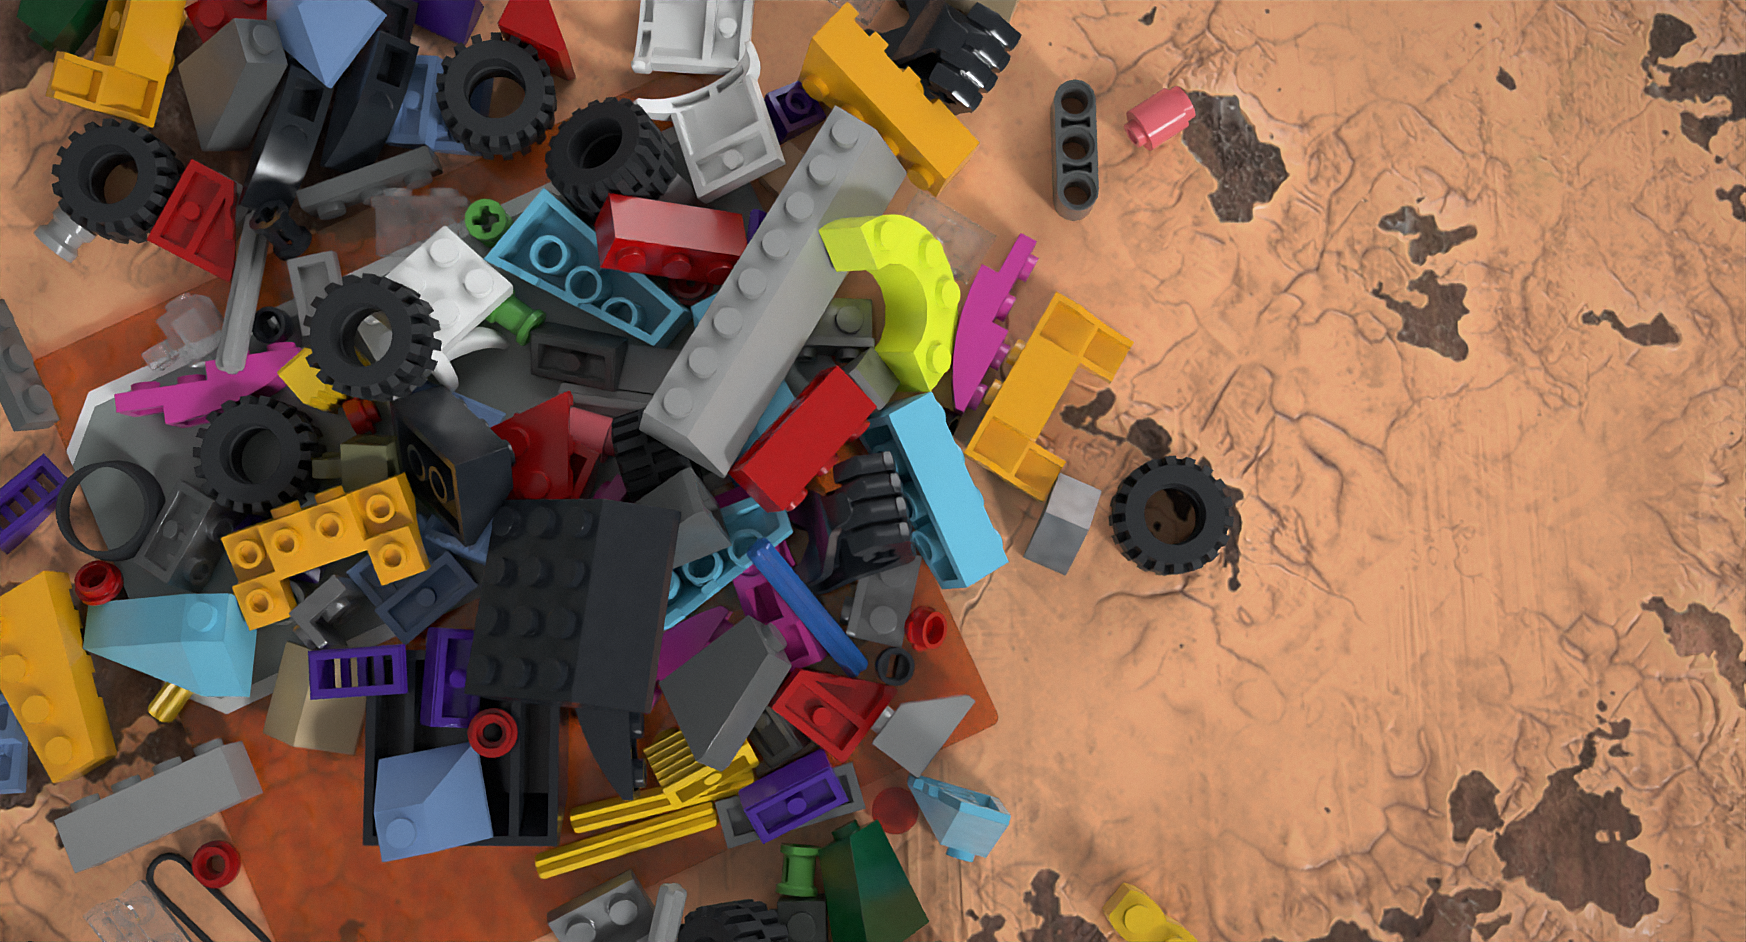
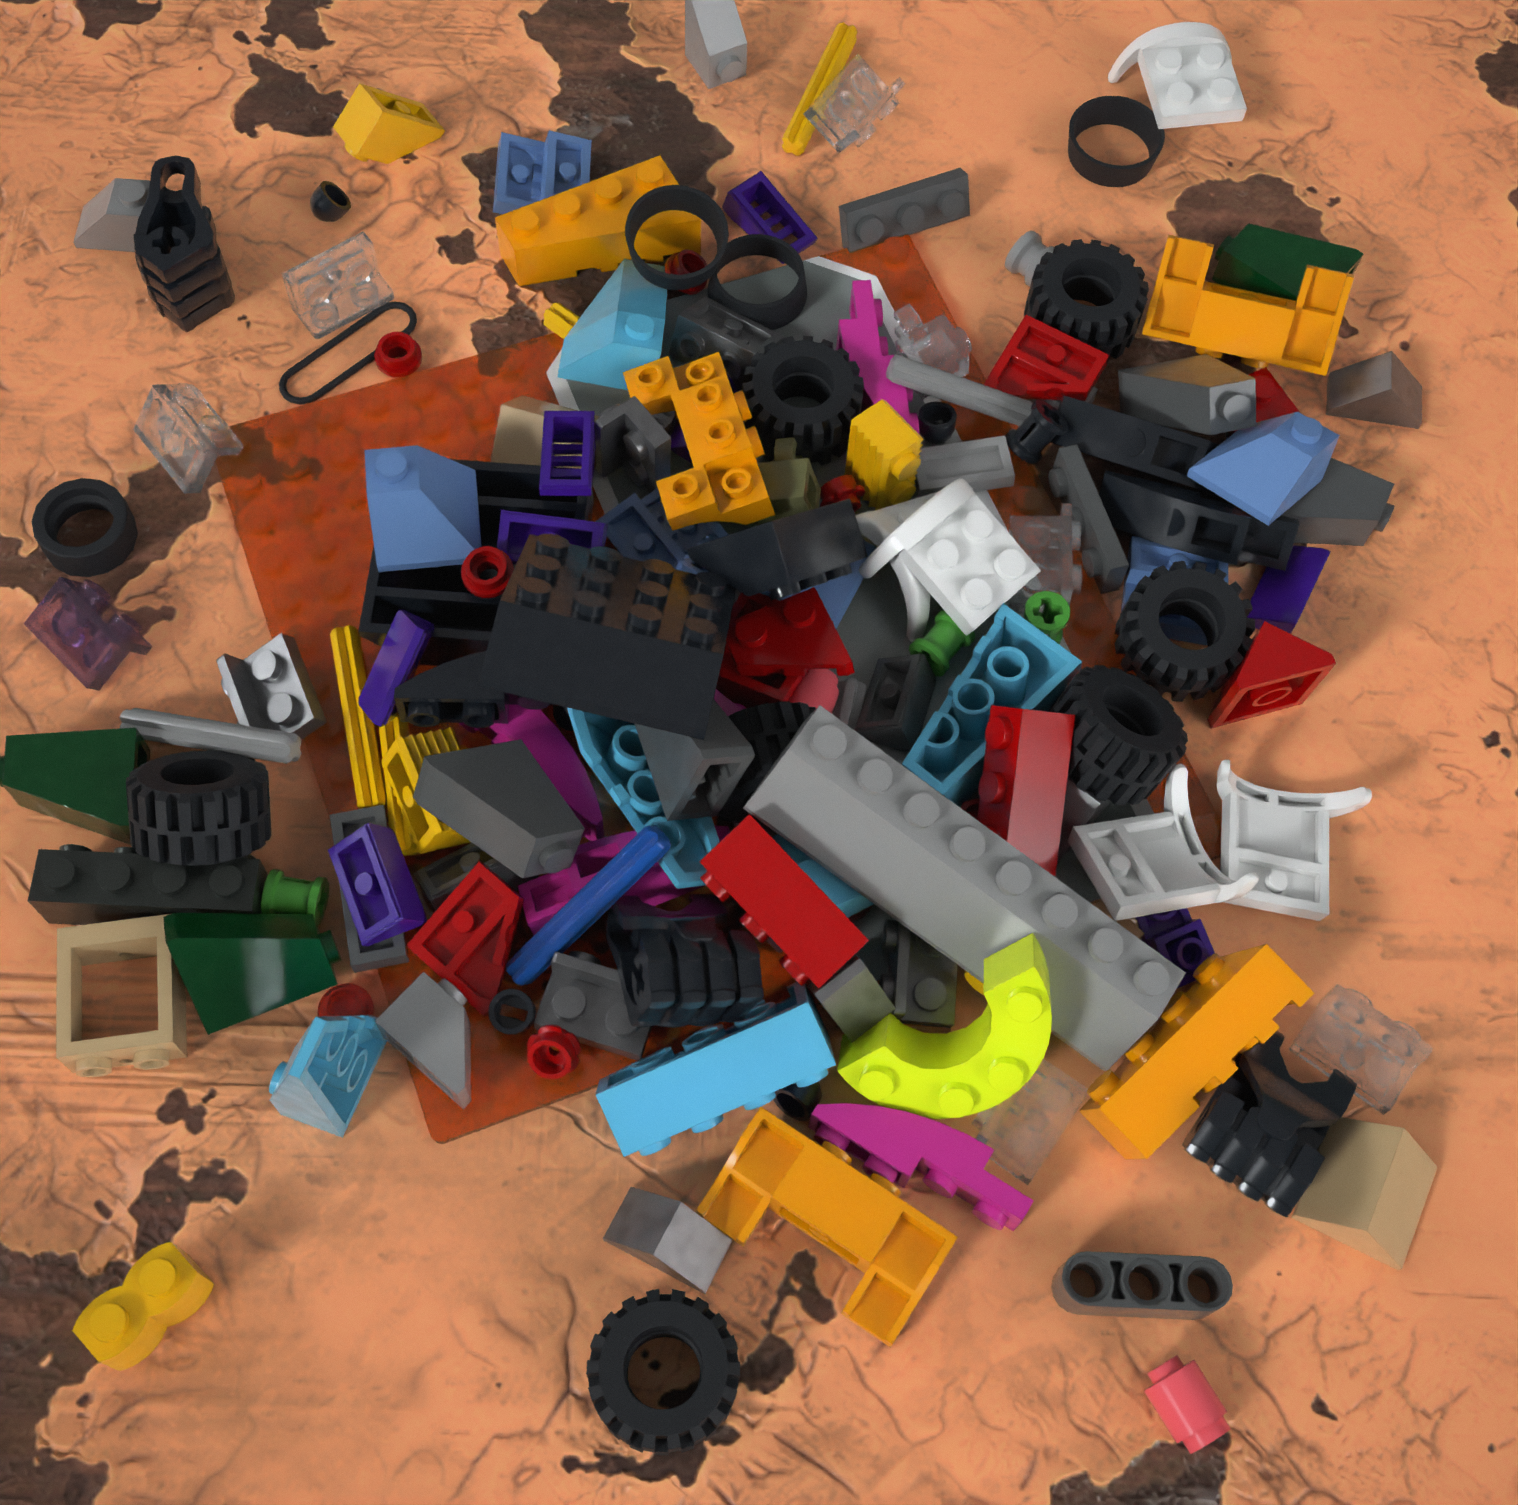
camera: 85 degrees right, 20 degrees down
light grey brick [54,738,263,873] -> none
black tyre [302,273,442,402] -> none
none -> dark purple slope [358,610,435,727]
none -> black tyre [625,185,729,290]

